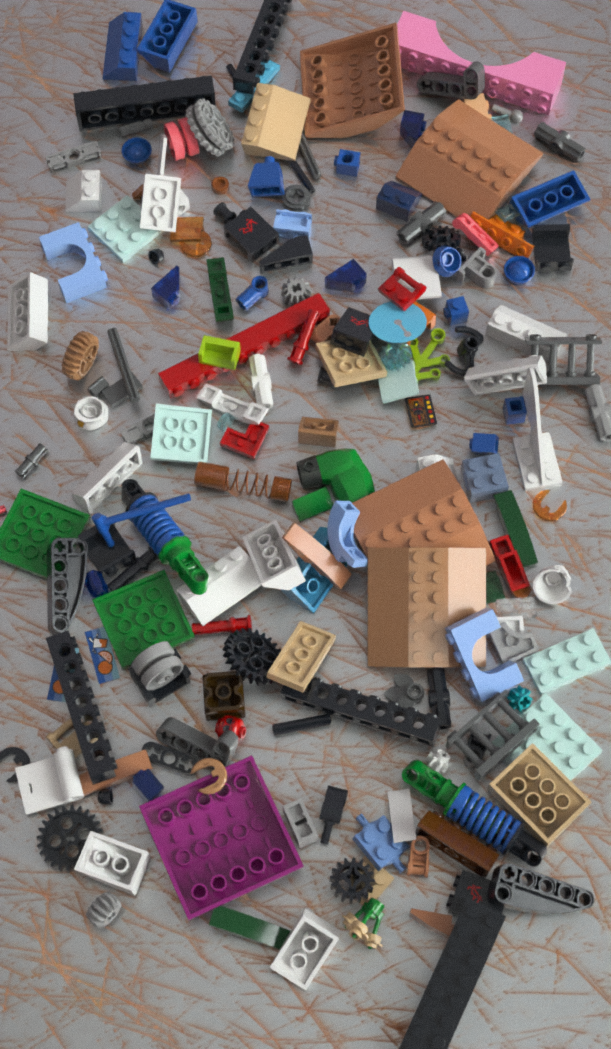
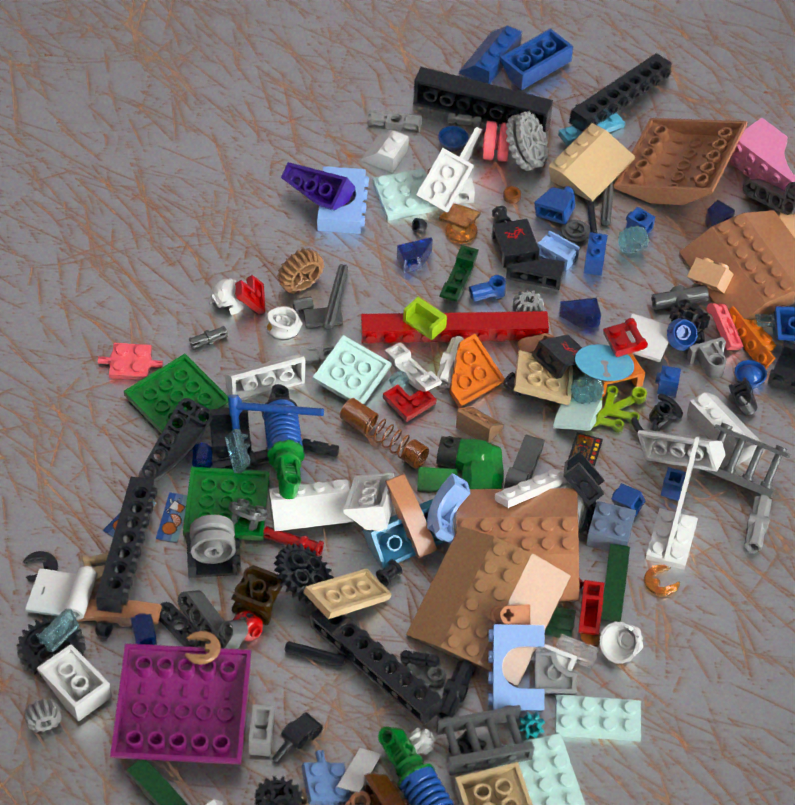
camera: 25 degrees right, 15 degrees down
white slope [7,272,48,351] -> none
red pin [287,309,320,366] -> none
dark blue slope [376,181,423,222] -> none
none -> clear light blue plate [37,609,79,652]
none -> white helmet [209,278,245,315]
none -> clear light blue plate [225,429,250,473]
none -> dark grey plate [228,499,267,531]
none -> red plate [235,275,265,315]
none -> dark purple wedge [281,162,355,210]
none -> black axle [302,438,339,457]
none -> black bush [376,559,403,586]
none -> black axle [400,650,440,667]
none -> orange plate [449,334,505,408]
none -> nougat piece [490,604,531,625]
none -> white plate [495,469,568,508]
none -> dark grey beam [504,434,545,489]
none -> black panel [563,451,605,506]
none -> black axle [579,501,597,535]
none -> blue brick [584,232,608,276]
none -> clear light blue gear [618,225,649,254]
none -> light nougat brick [687,257,734,294]
none -> black piece [728,377,757,415]

